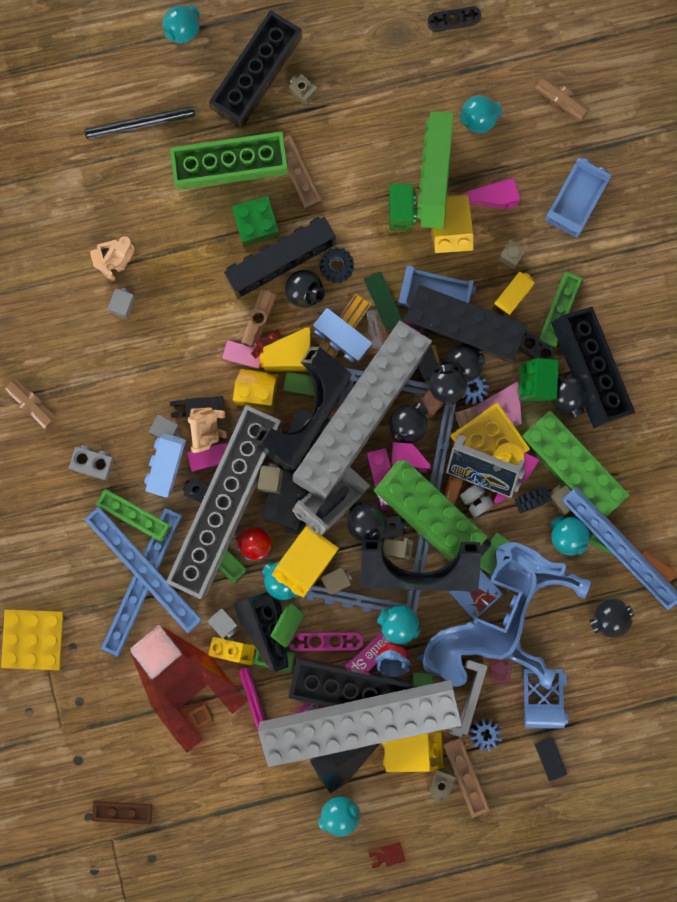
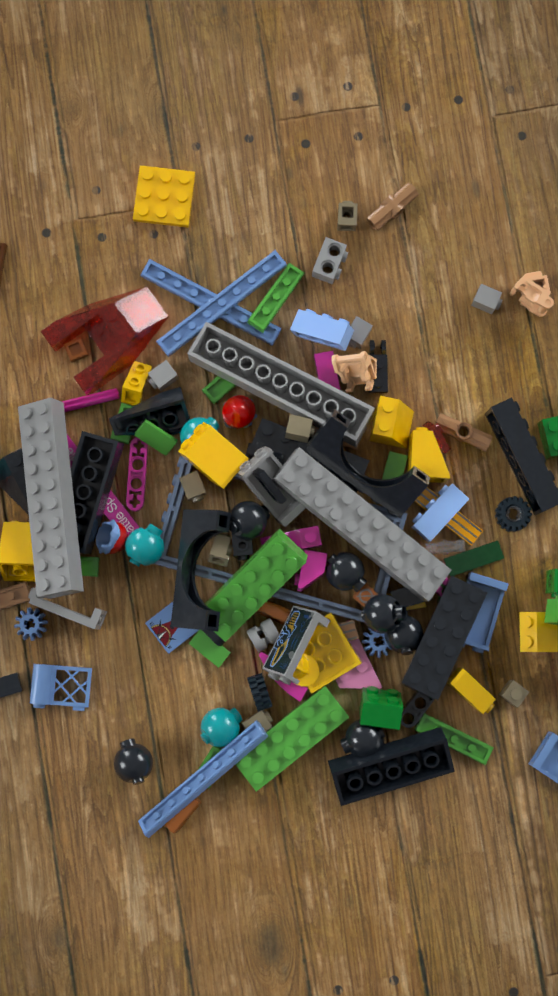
camera: 90 degrees right, 0 degrees up
black brick [182,477,209,503] -> none
bright pink tile [222,340,264,370] -> none
black brick [285,270,325,308] -> none
medium blue animal [416,542,591,690] -> none
clear pink bracket [490,661,513,685] -> none
none -> dark tan brick [337,201,358,231]

